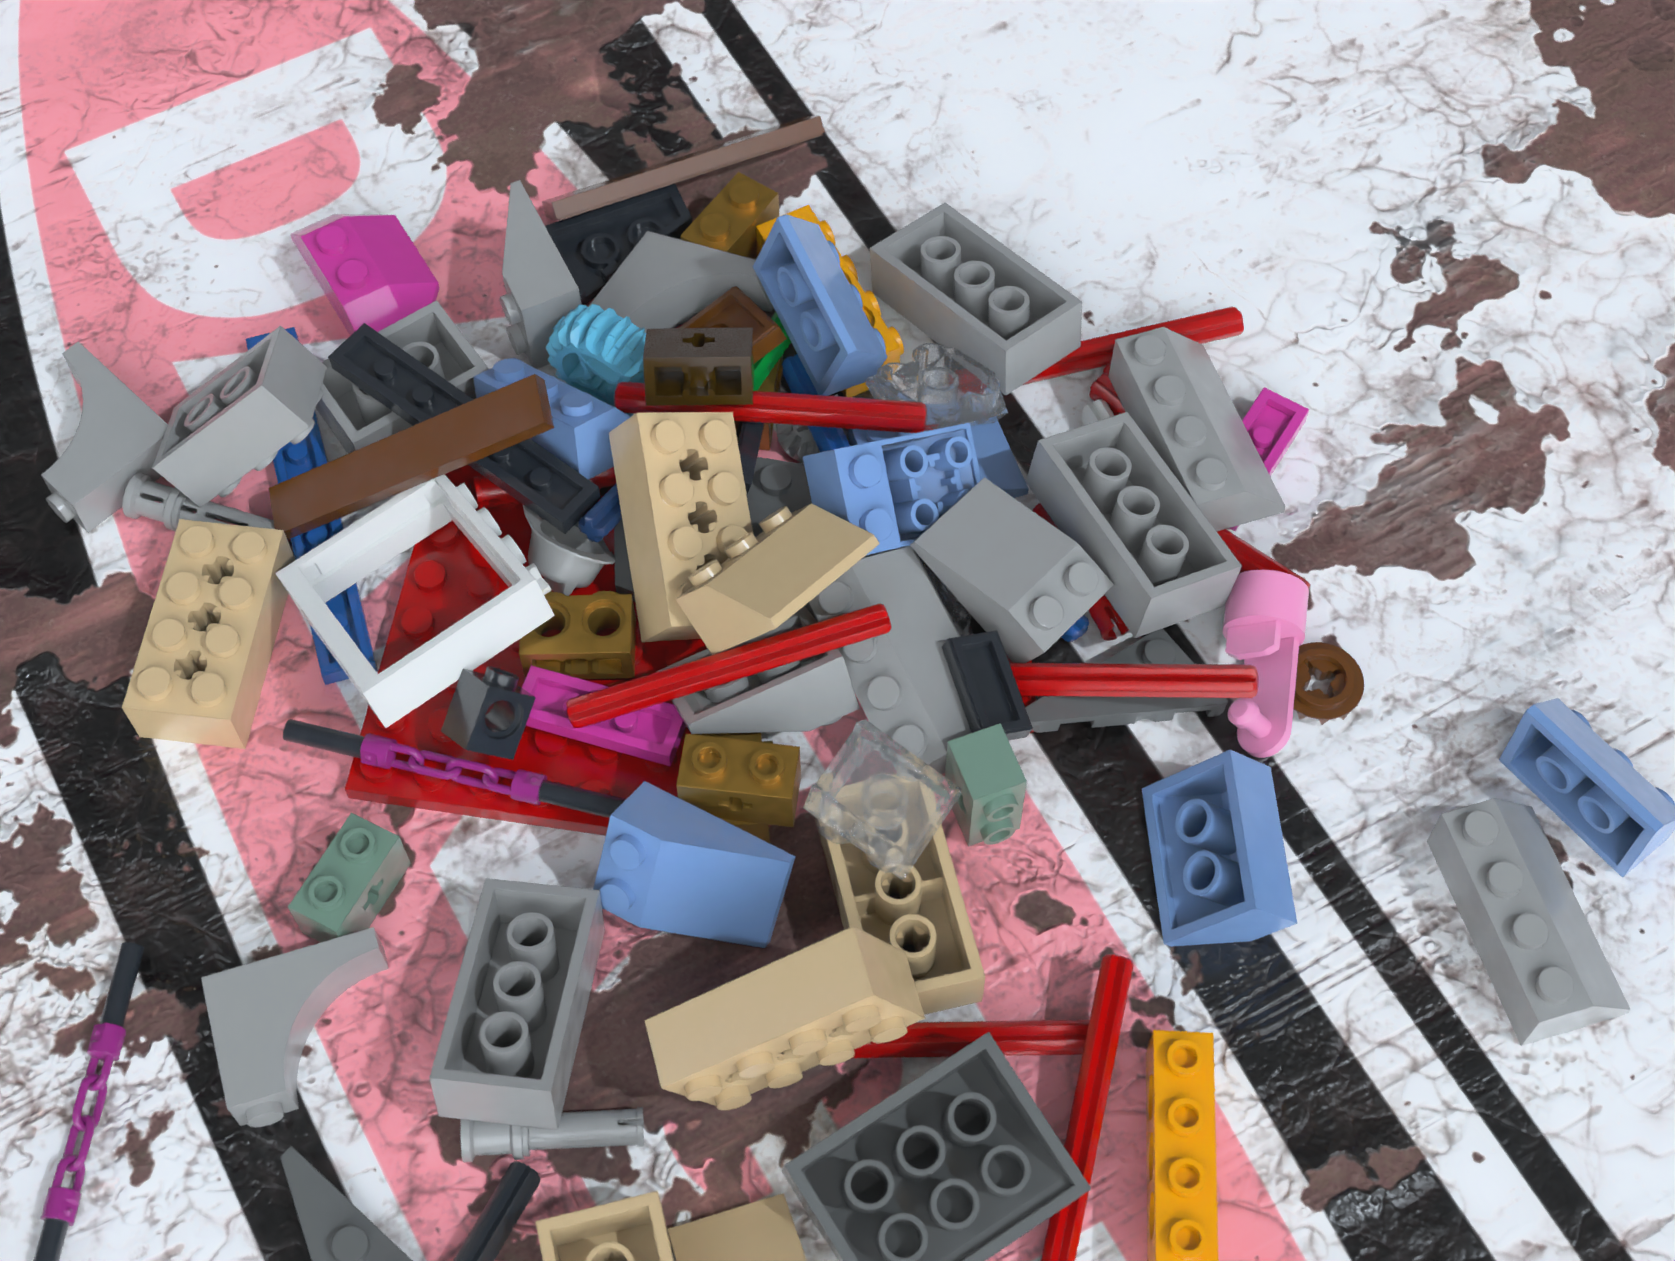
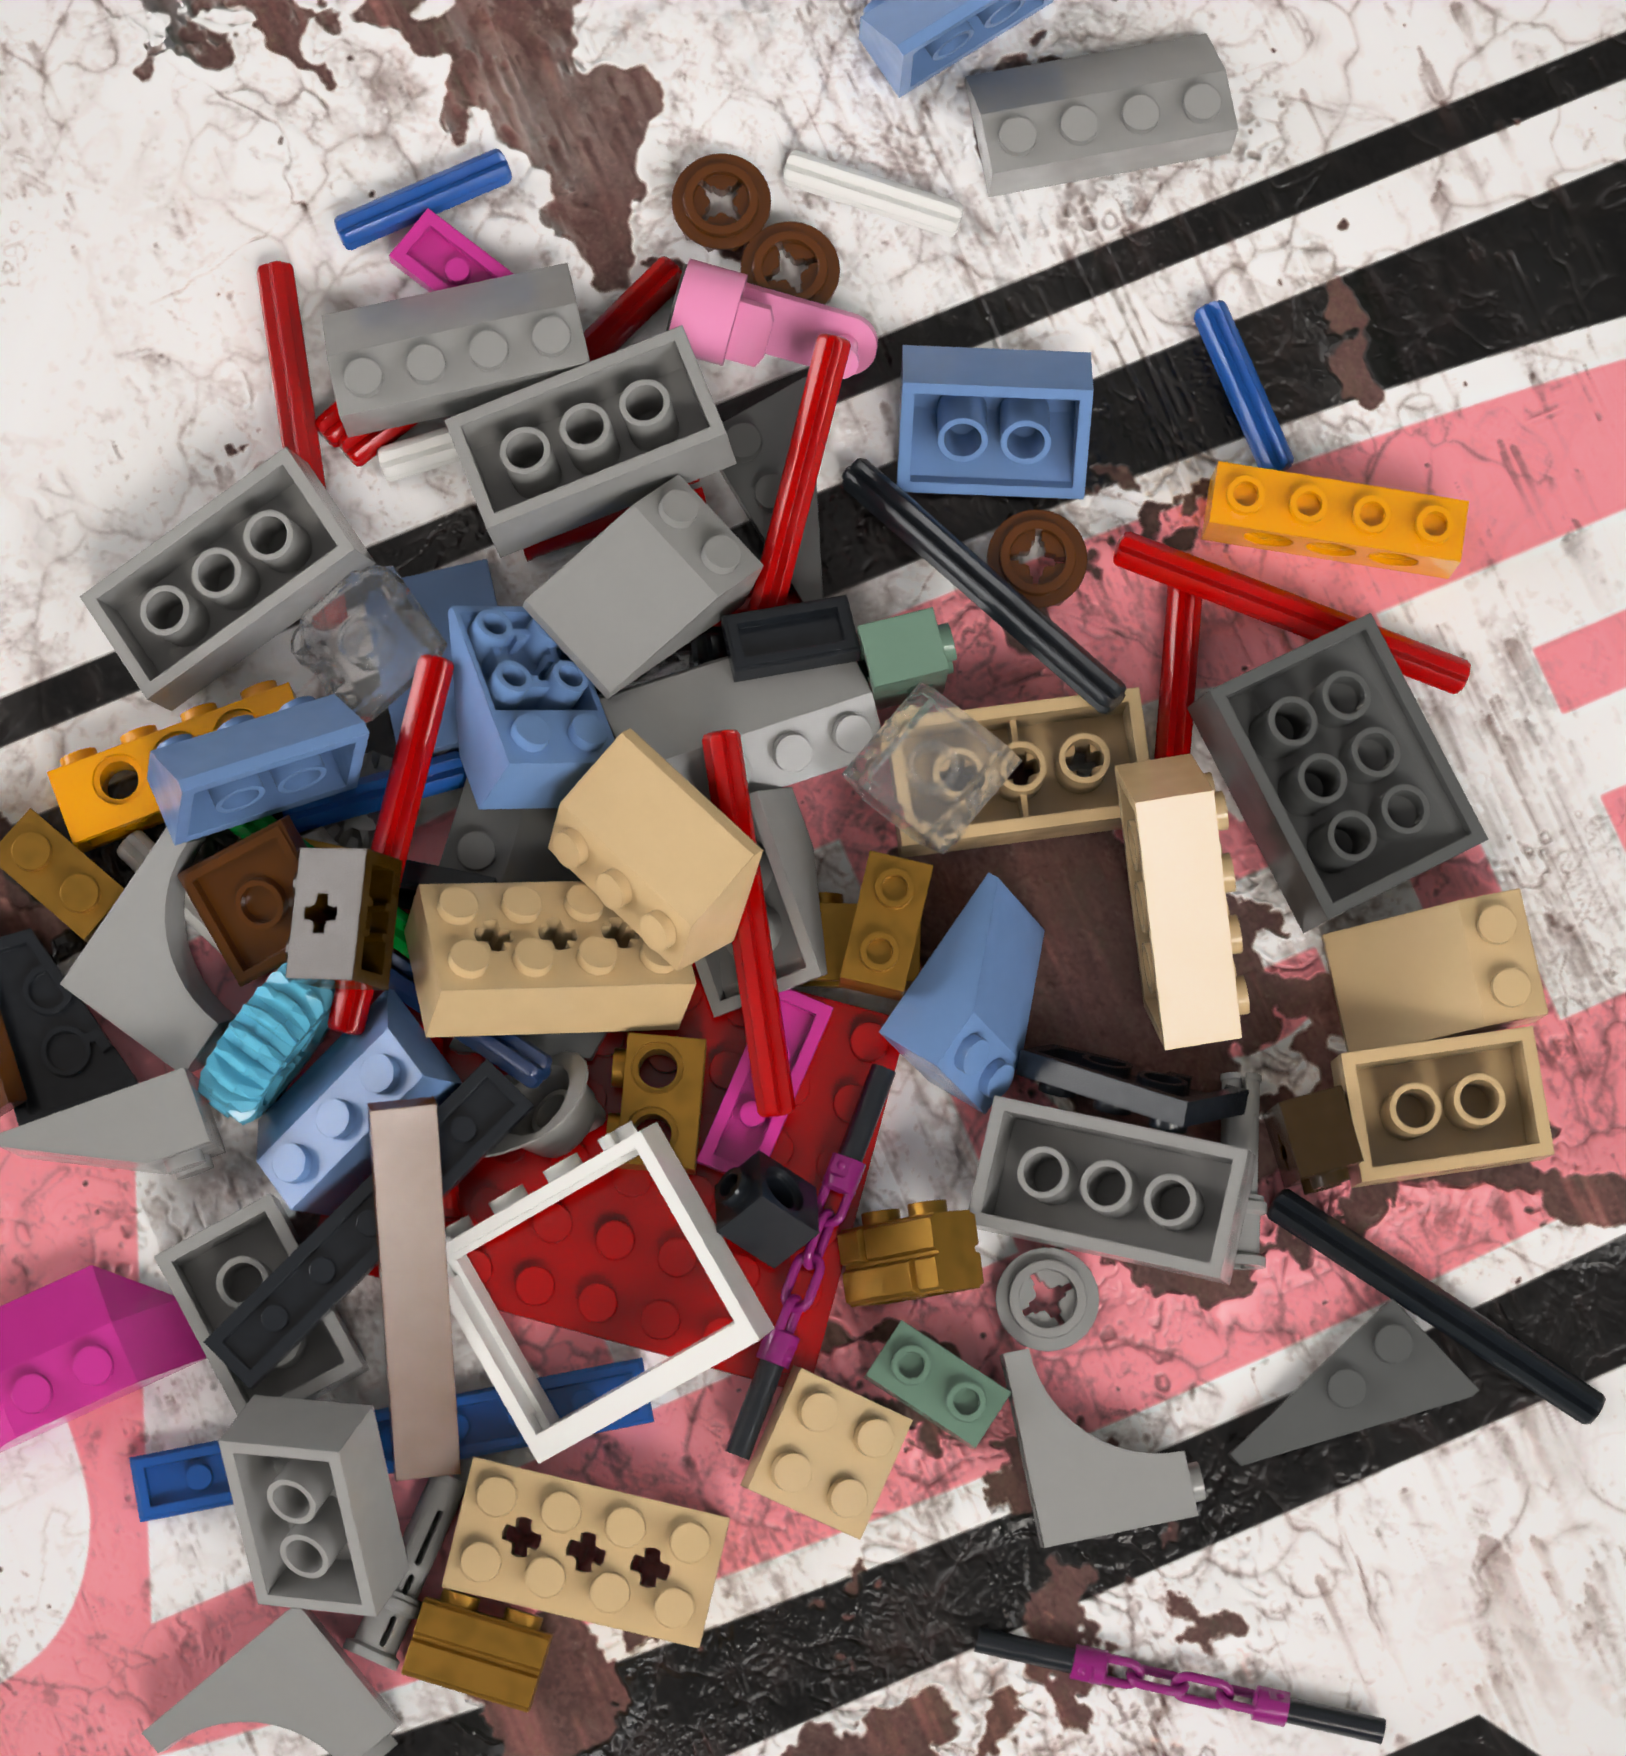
camera: 90 degrees left, 20 degrees up
none -> blue axle [334,149,512,250]
none -> pearl gold brick [401,1588,553,1713]
none -> reddish brown gear [672,153,771,252]
none -> tan plate [740,1365,913,1540]
none -> white axle [783,150,963,237]
none -> pearl gold brick [837,1199,984,1307]
none -> black axle [842,458,1126,714]
none -> reddish brown gear [986,510,1088,609]
none -> light grey gear [995,1247,1099,1352]
none -> black wing [1016,1044,1249,1134]
none -> blue axle [1194,300,1294,471]
none -> dark brown brick [1263,1085,1364,1195]

